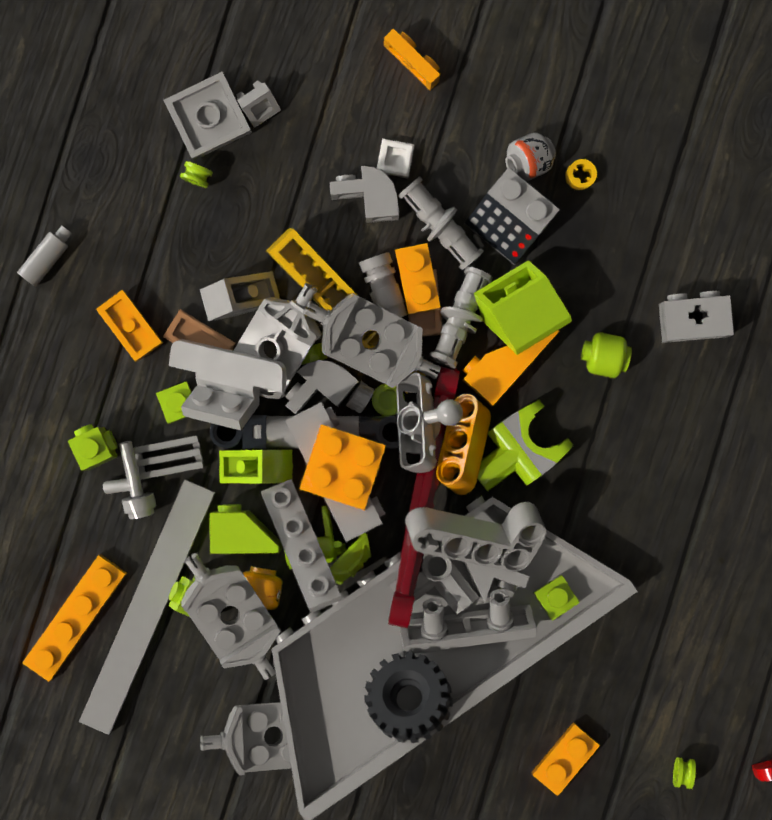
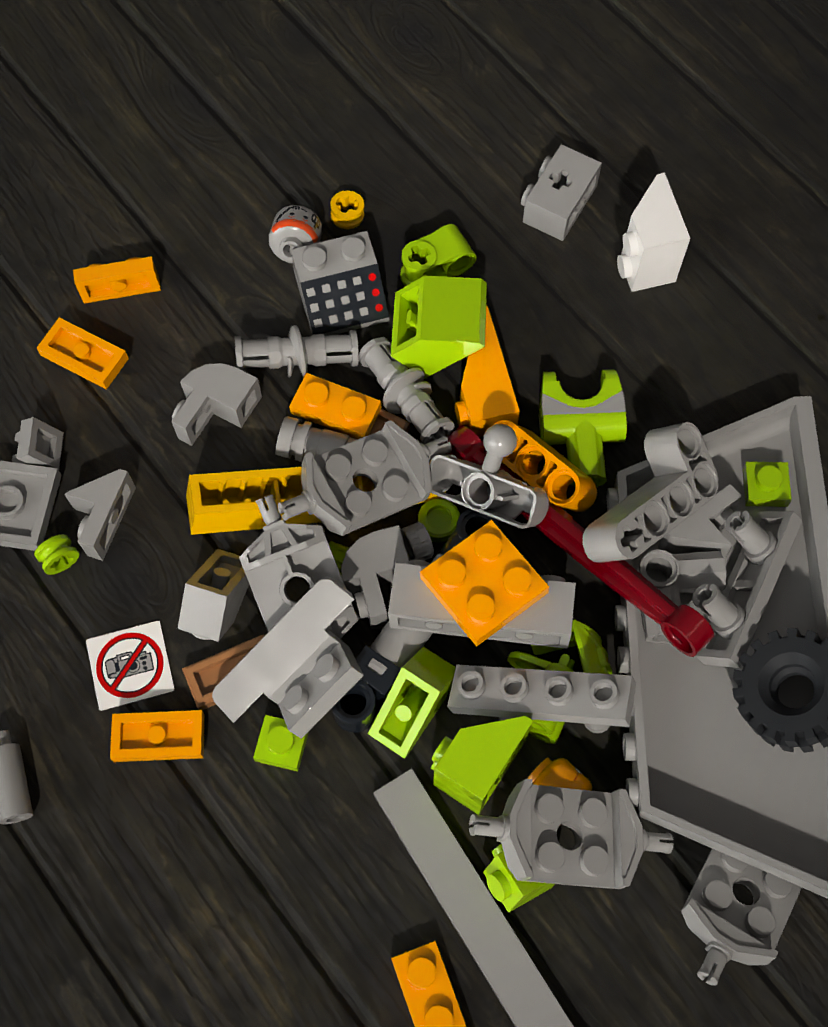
camera: 55 degrees left, 20 degrees down
lime brick [68,424,118,471] -> none
light grey piece [103,441,156,519] -> none
light grey tile [133,436,204,480] -> none
white tile [377,139,414,178] -> none
lime head [581,332,632,378] -> none
none -> light orange plate [37,317,129,390]
none -> light grey slope [65,469,136,561]
none -> sticker [86,621,174,711]
none -> lime piece [400,224,477,286]
none -> white slope [617,173,690,292]

